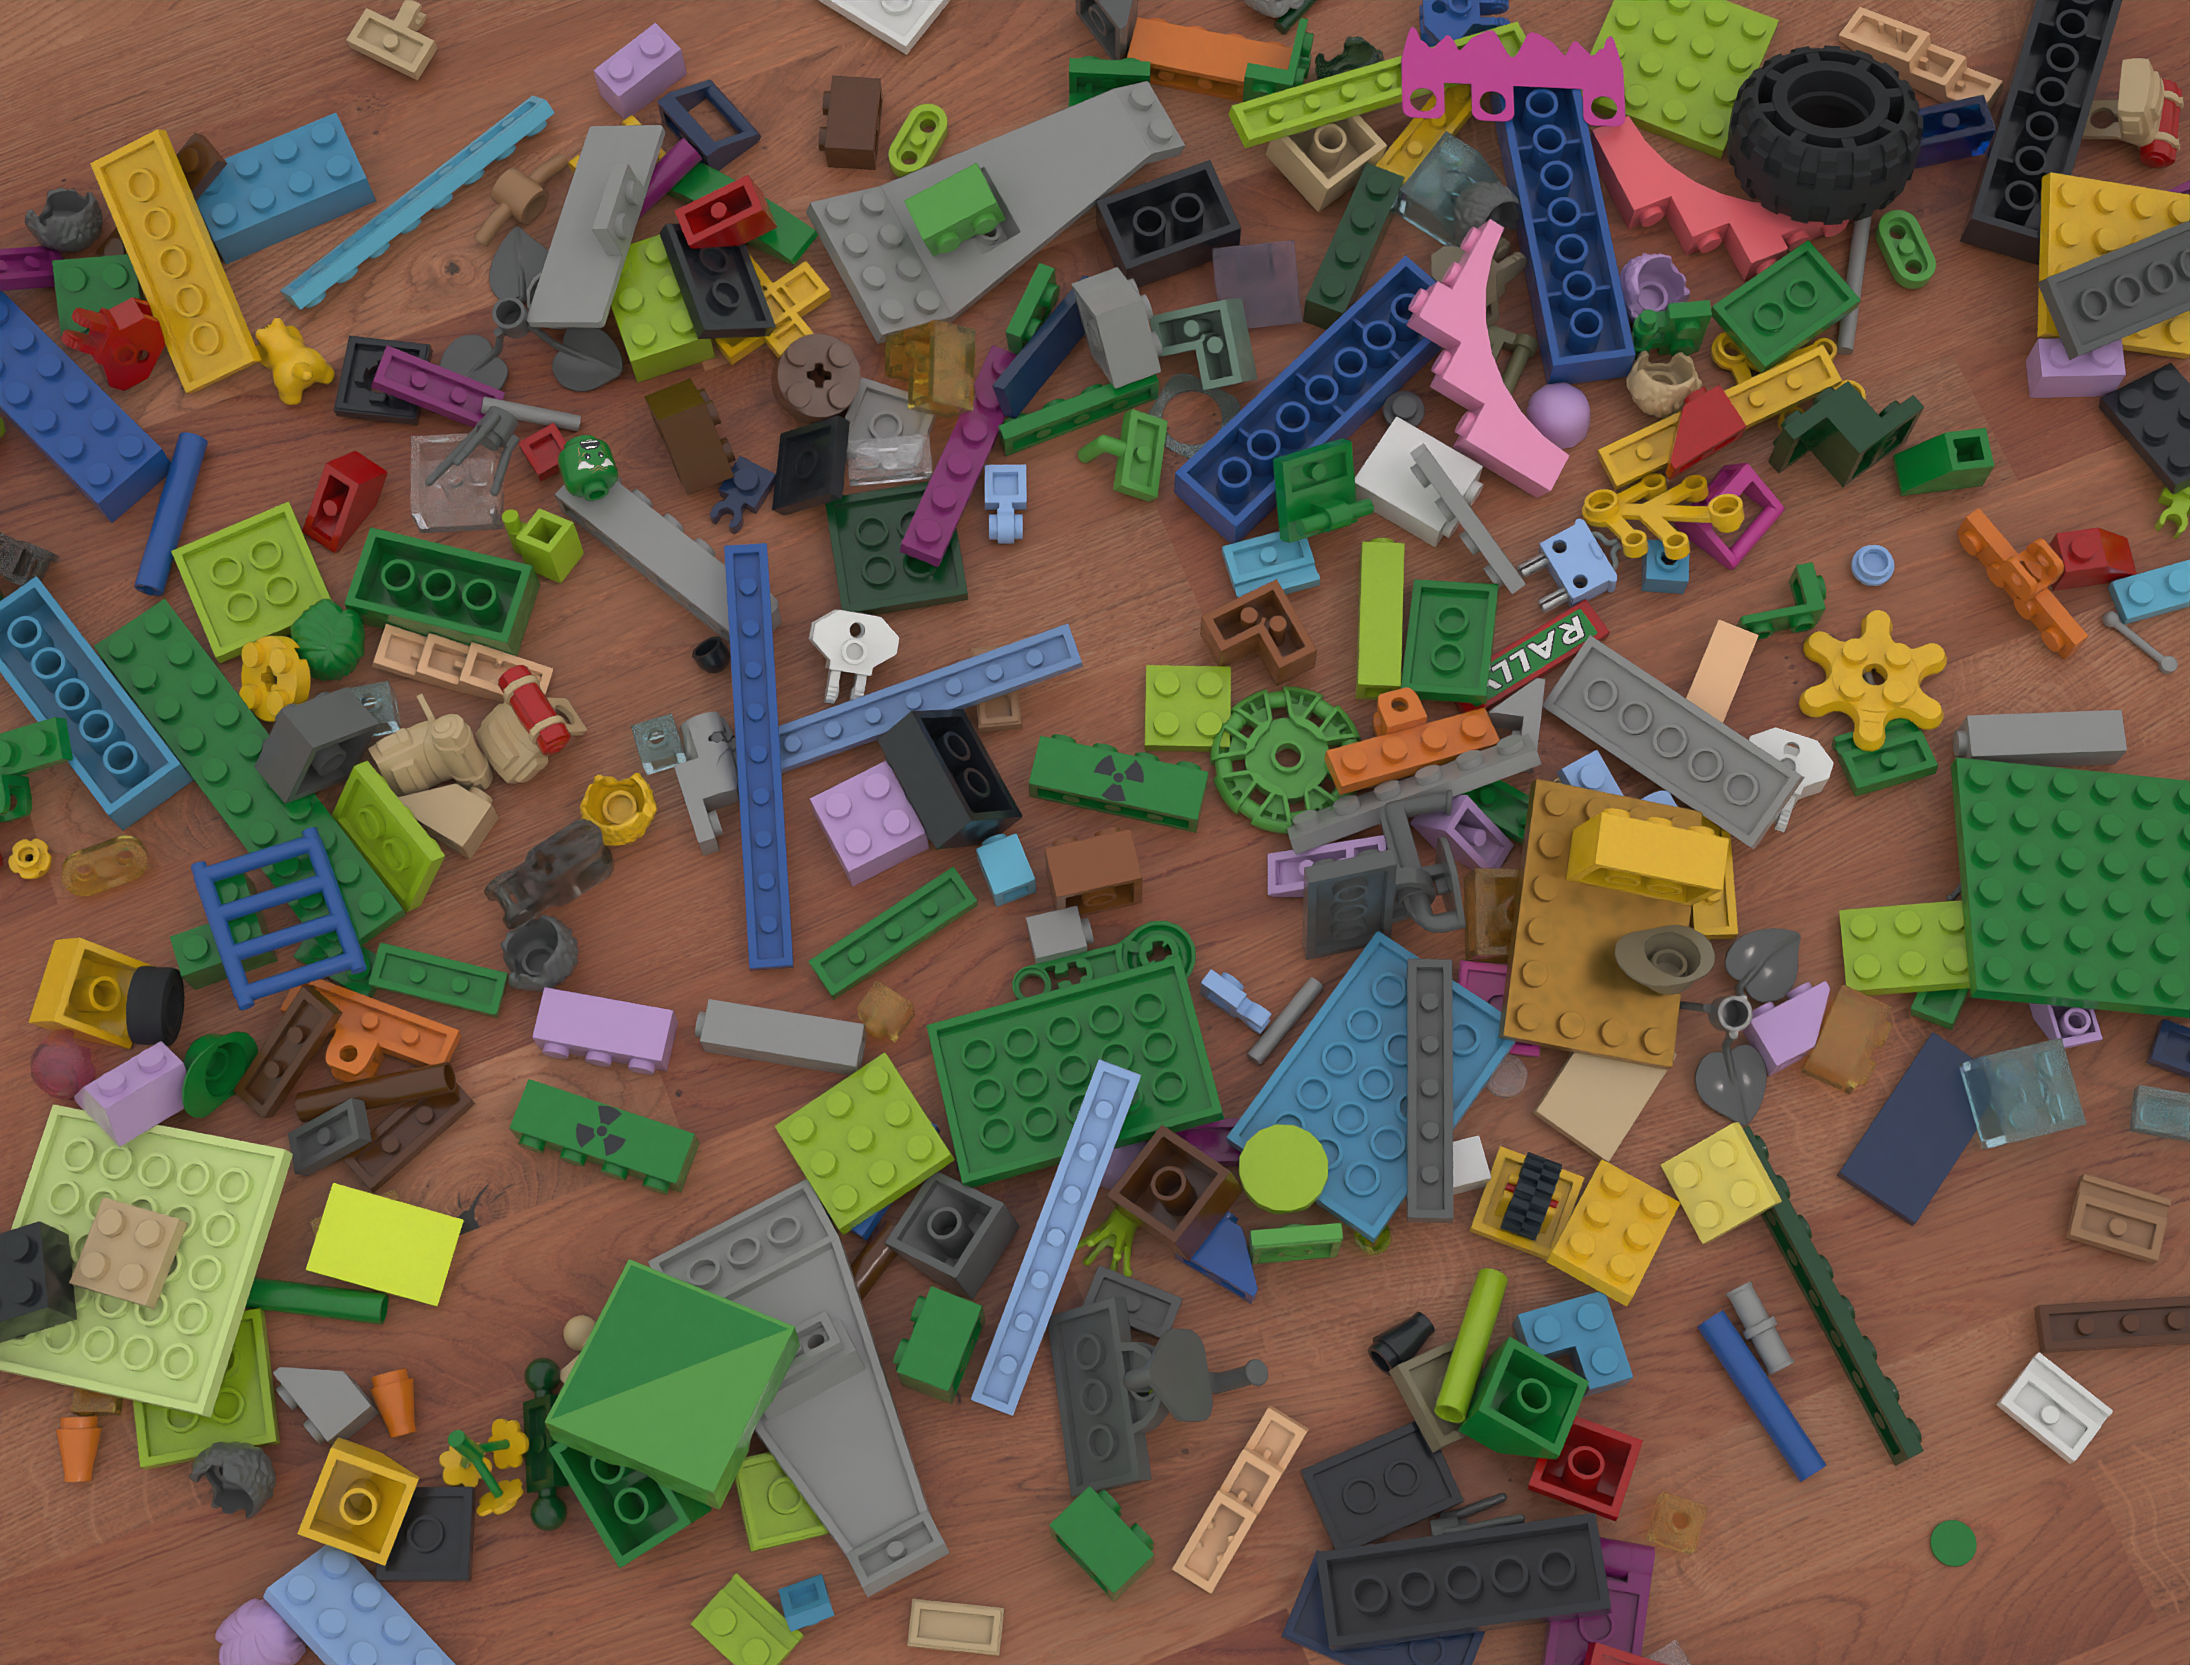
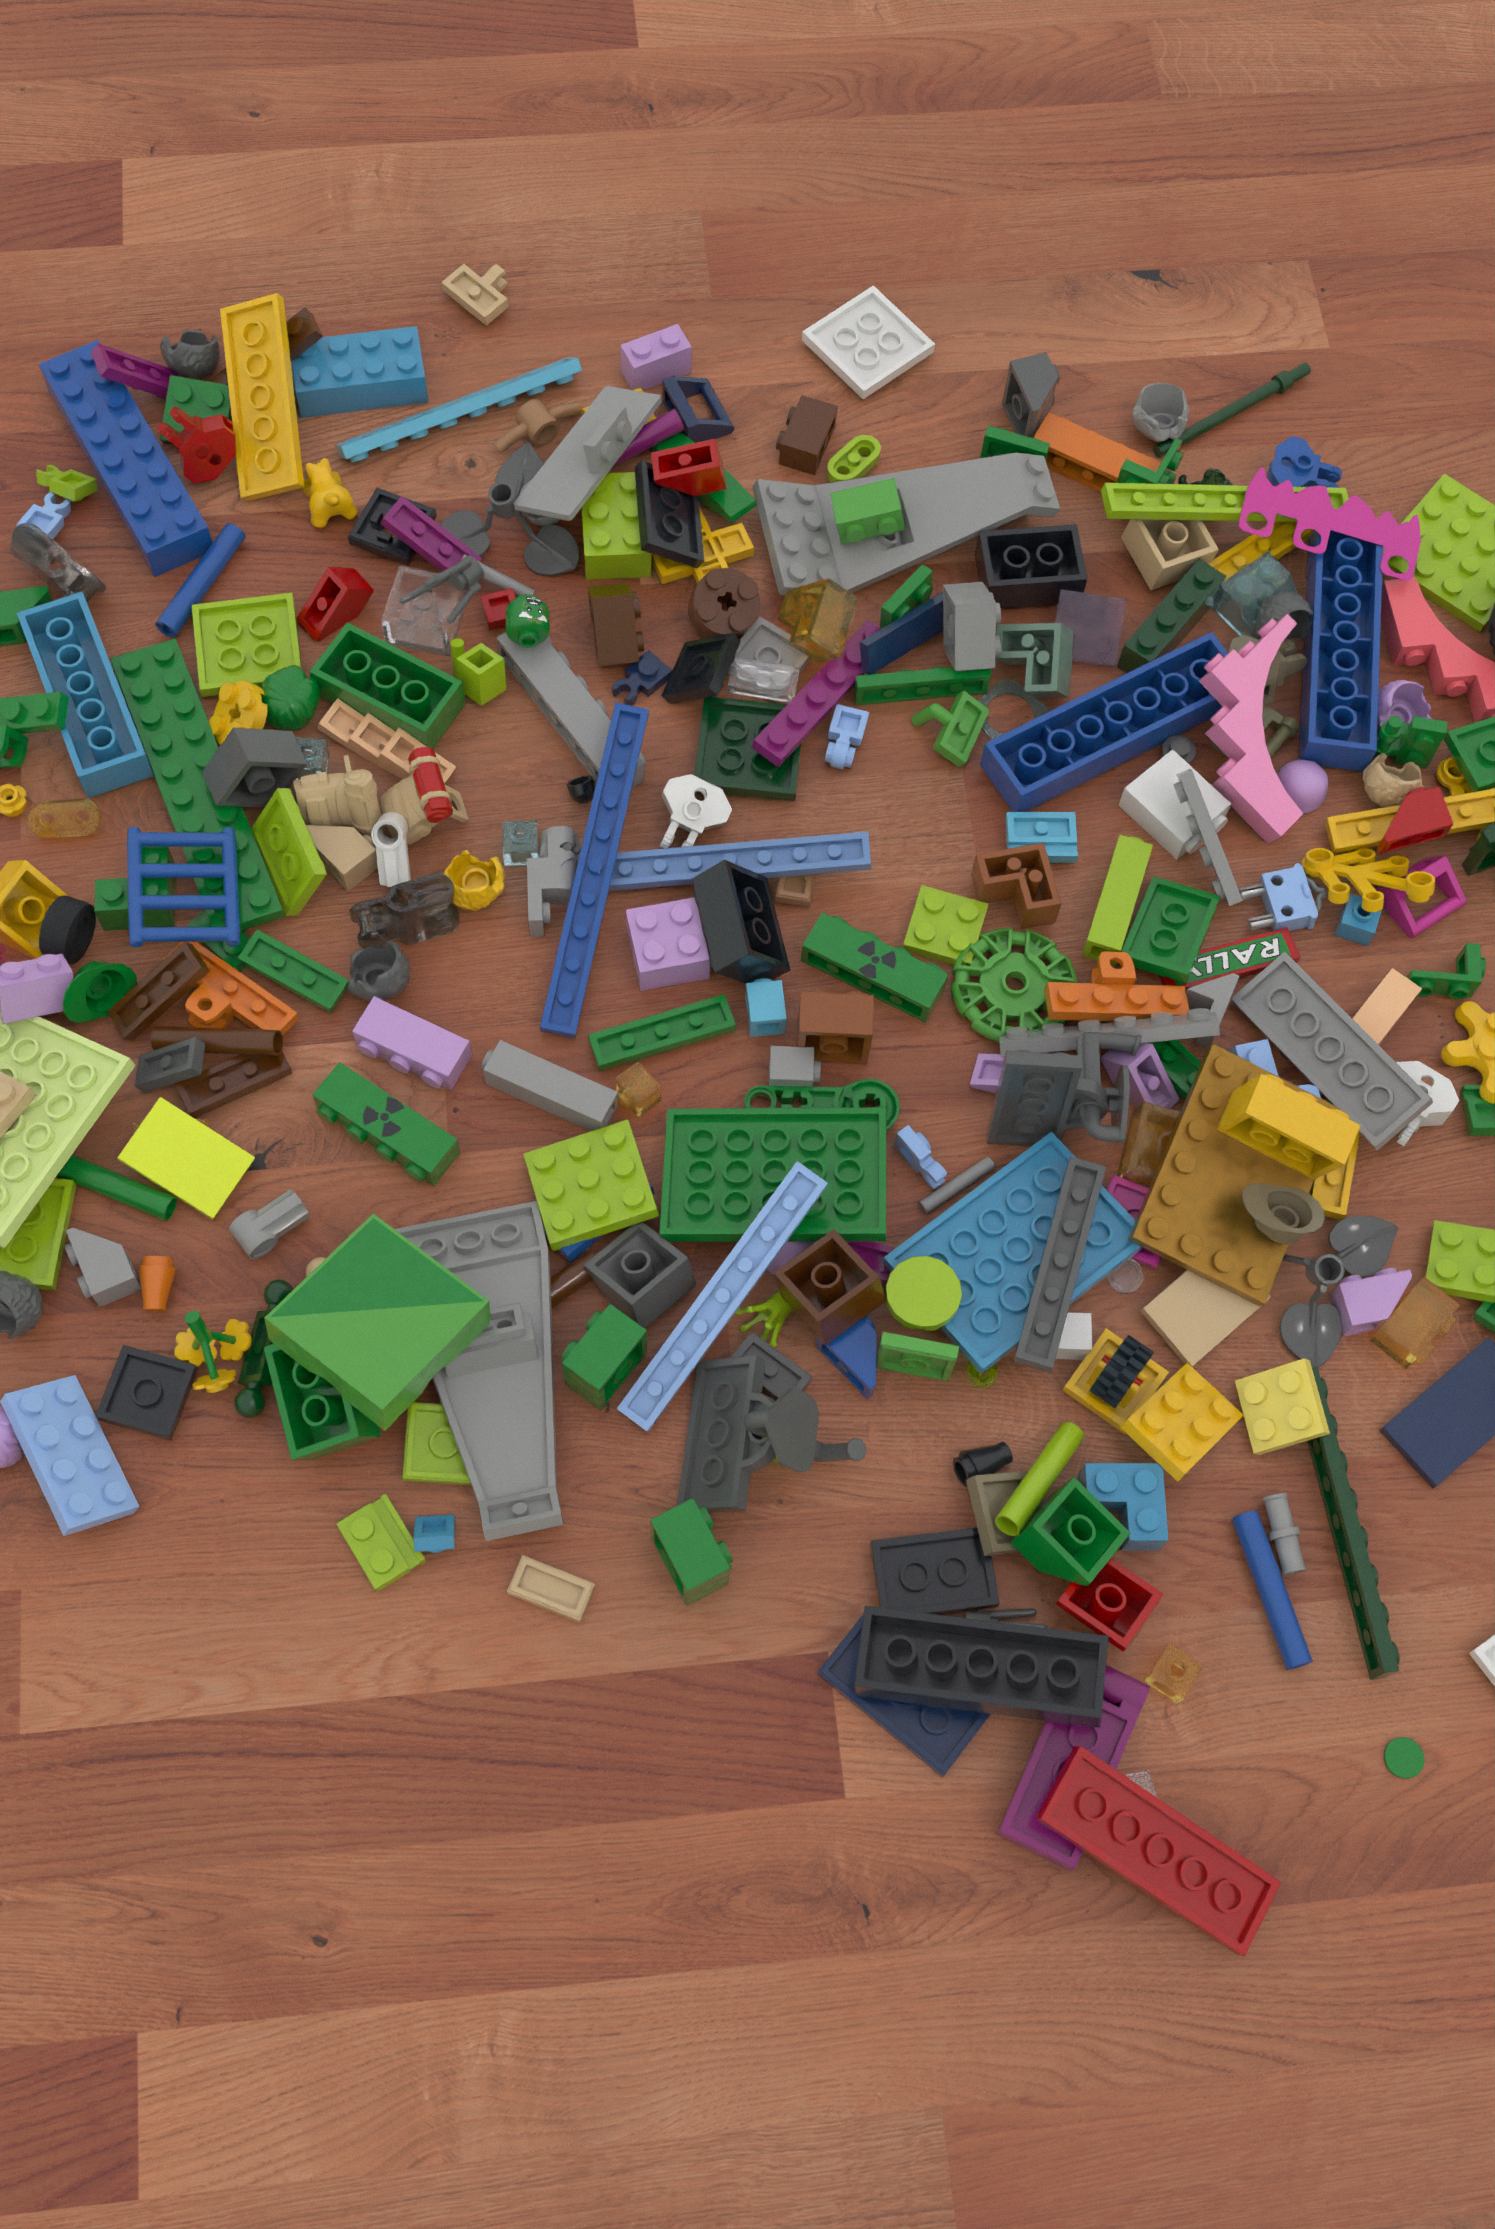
camera: 10 degrees right, 5 degrees down
yellow slope [297,1437,420,1566] -> none
light nougat slope [1172,1405,1309,1594] -> none
green plate [1273,438,1374,543] -> none
none -> light grey piece [229,1189,310,1260]
none -> white piece [371,812,411,887]

